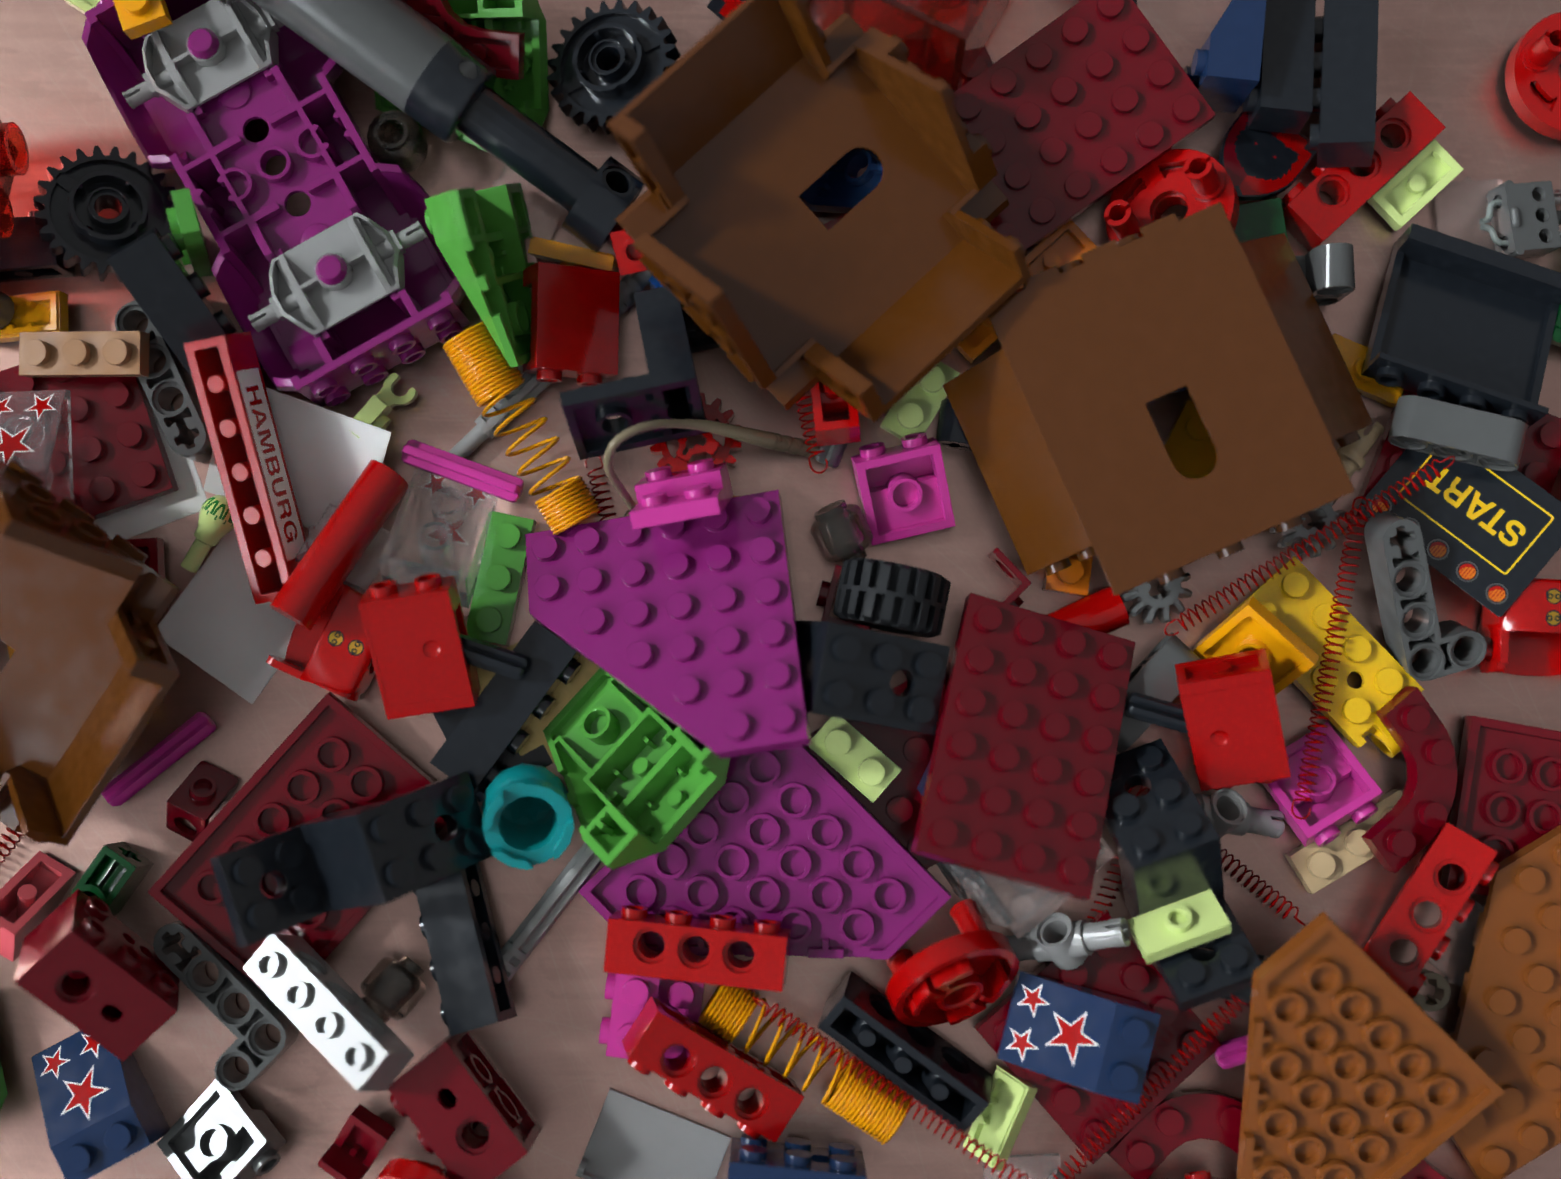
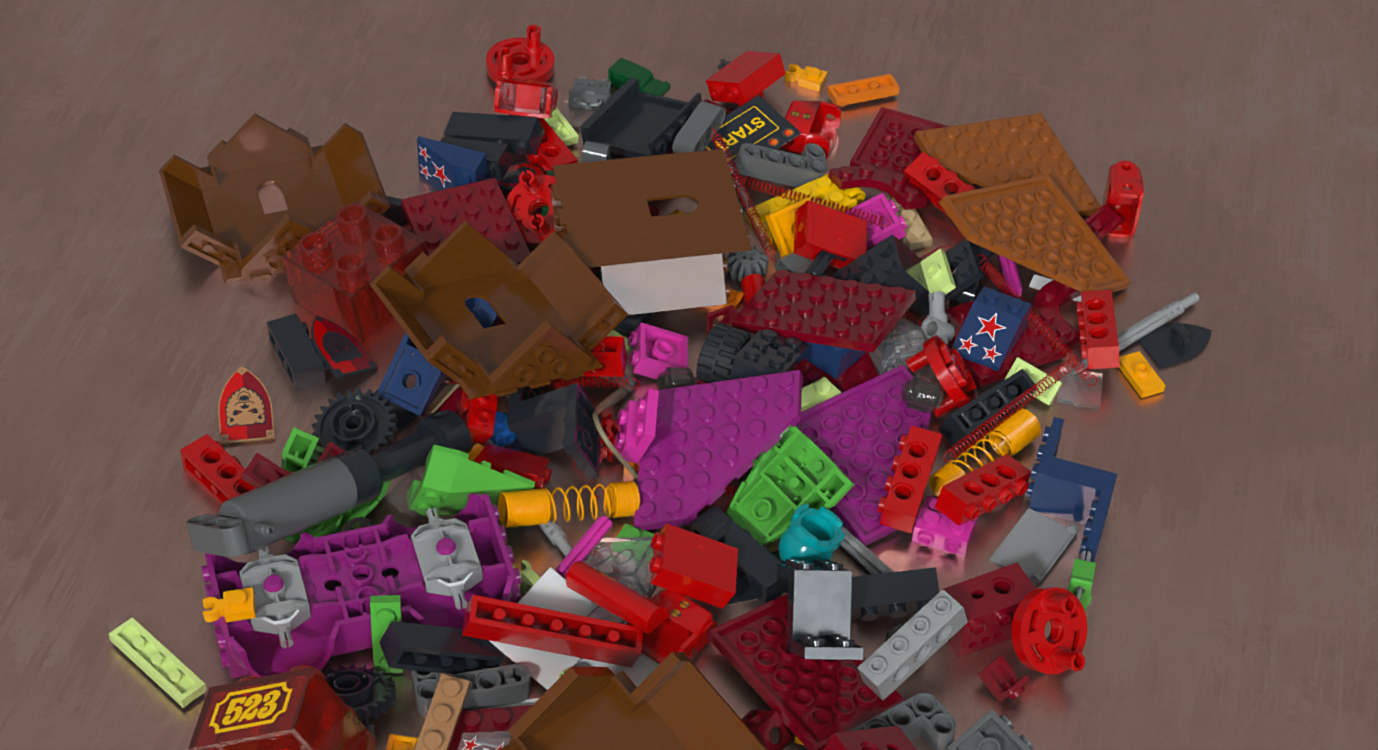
camera: 80 degrees left, 40 degrees down
none -> red piece [494,78,558,119]
none -> clear smoke head [902,376,943,413]

